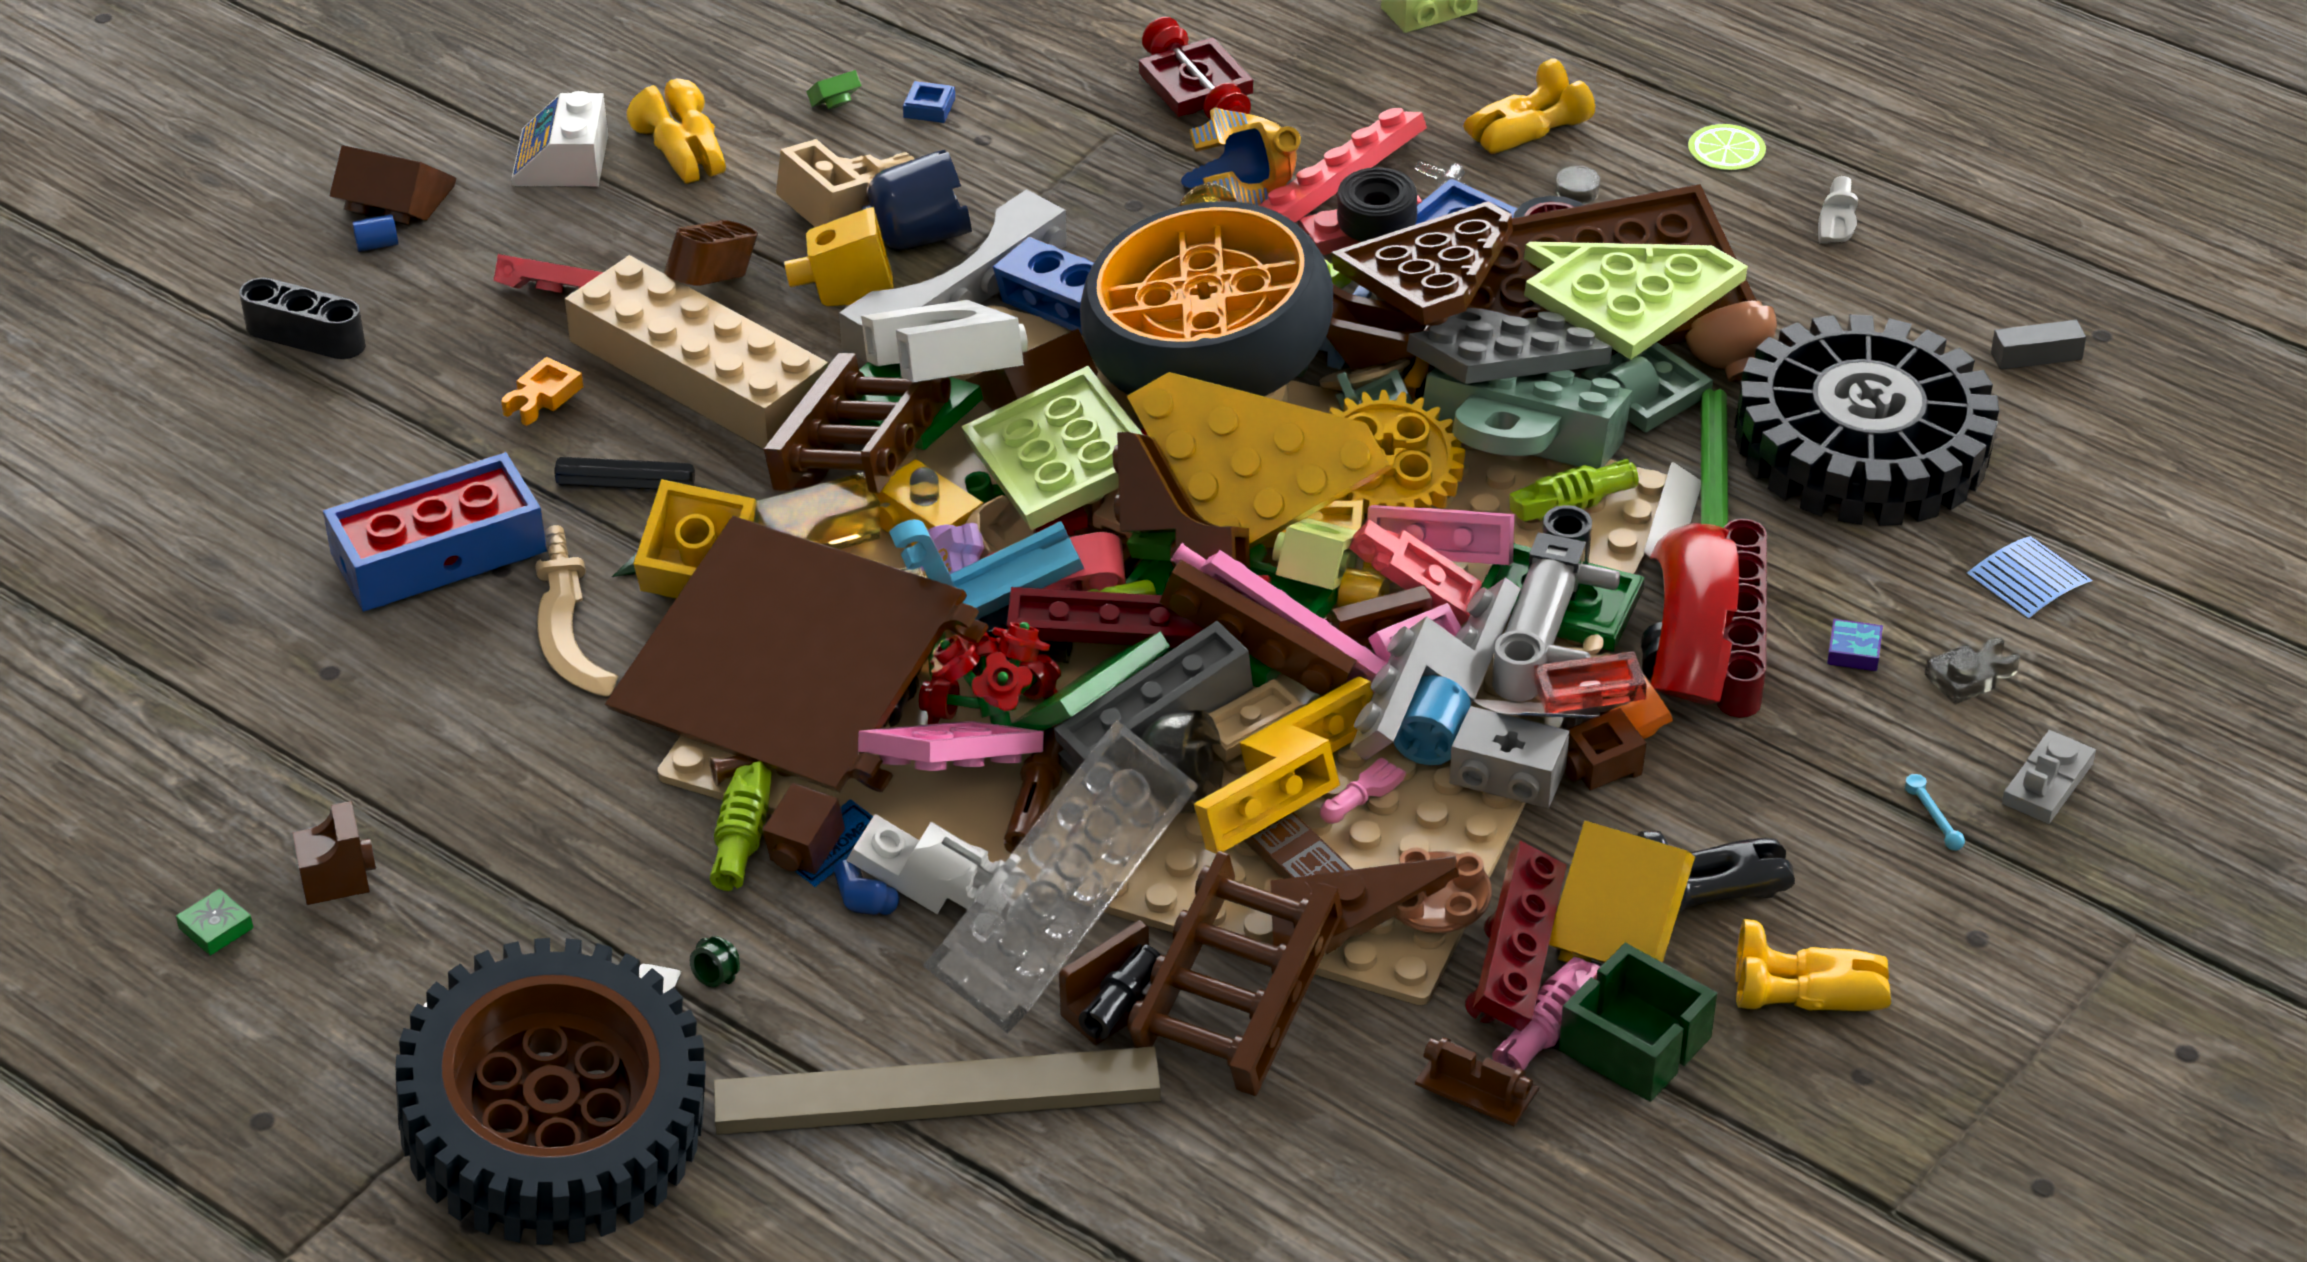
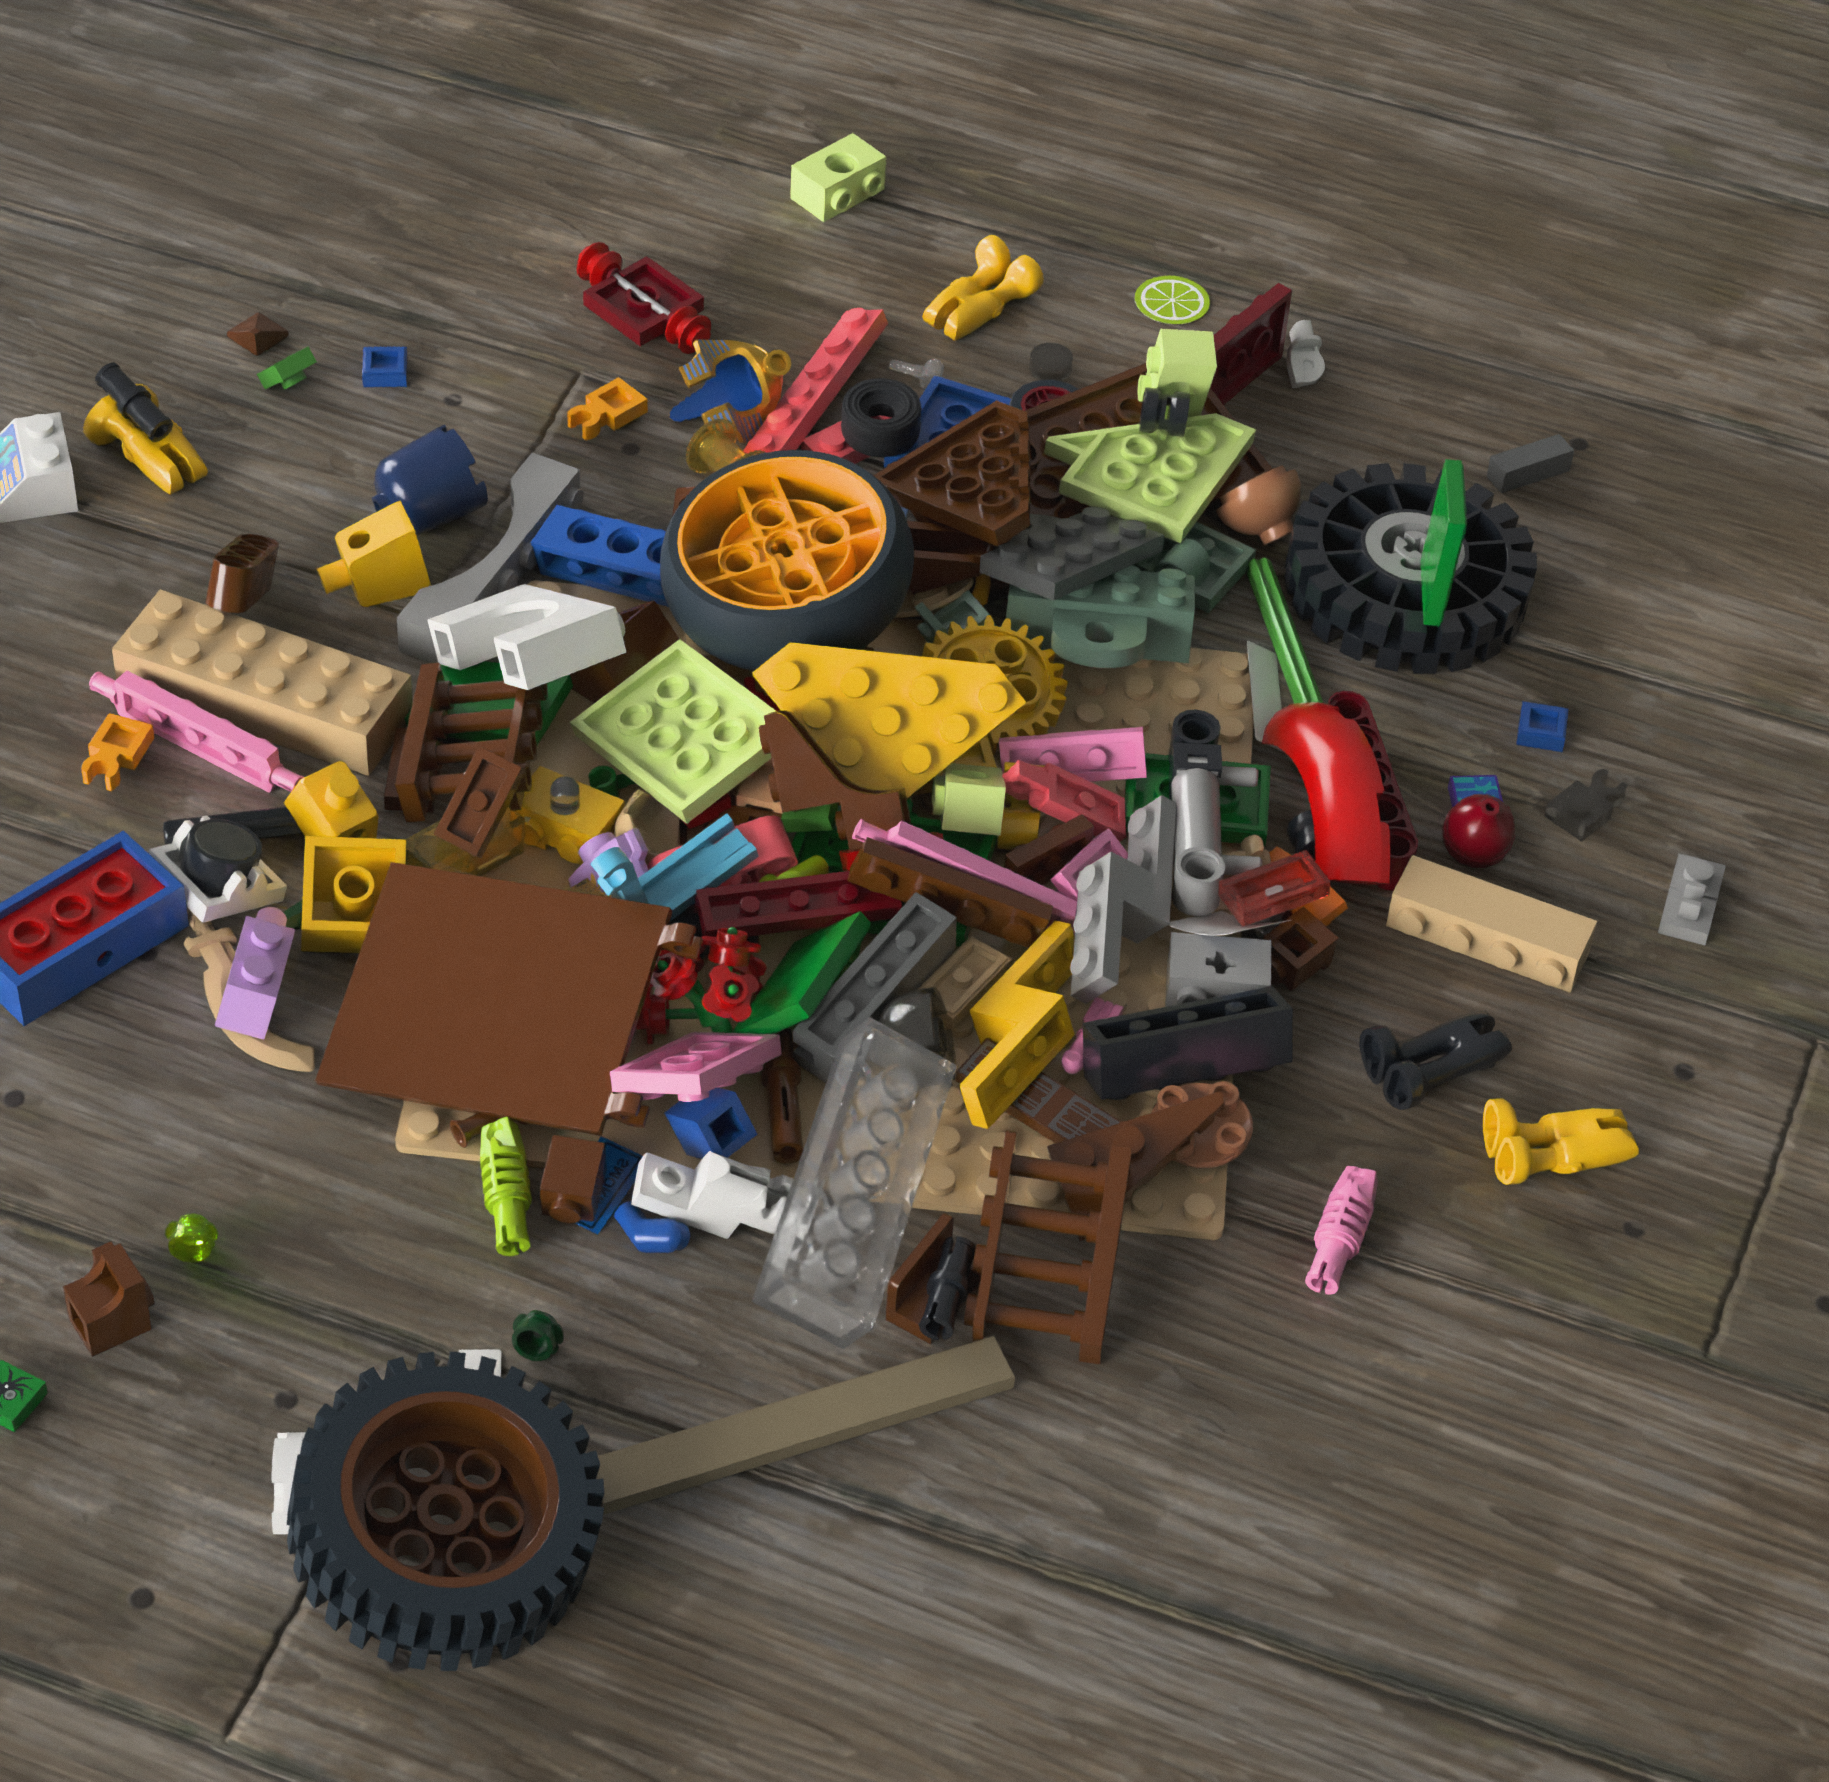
camera: 20 degrees left, 5 degrees up
coral hinge [494,254,603,293] -> none
tan brick [776,139,914,227] -> none
dark azure piece [1394,675,1471,766] -> none
reddish brown hinge [1415,1037,1539,1127] -> none
dark red plate [1465,841,1567,1031] -> none
lime hinge [1509,459,1639,521] -> none
yellow brick [1549,820,1695,963] -> none
dark green piece [1559,942,1717,1102] -> none
medium azure hinge [1905,774,1965,851] -> none
light blue sticker [1967,536,2093,618] -> none
none -> bright pink plate [89,671,304,793]
none -> black pin [95,362,173,442]
none -> piece [149,815,287,923]
none -> clear neon green plate [165,1214,219,1263]
none -> lavender brick [215,907,295,1040]
none -> reddish brown slope [227,312,289,356]
none -> yellow torso [284,761,379,839]
none -> reddish brown plate [434,746,526,858]
none -> light orange plate [567,377,648,440]
none -> blue brick [664,1088,757,1159]
none -> black brick [1082,986,1293,1100]
none -> yellowish green brick [1138,329,1217,420]
none -> black wheel [1139,387,1190,437]
none -> dark red plate [1210,283,1292,405]
none -> tan brick [1386,855,1597,993]
none -> green tile [1420,459,1467,626]
none -> dark red helmet [1442,794,1515,868]
none -> blue tile [1516,701,1569,752]

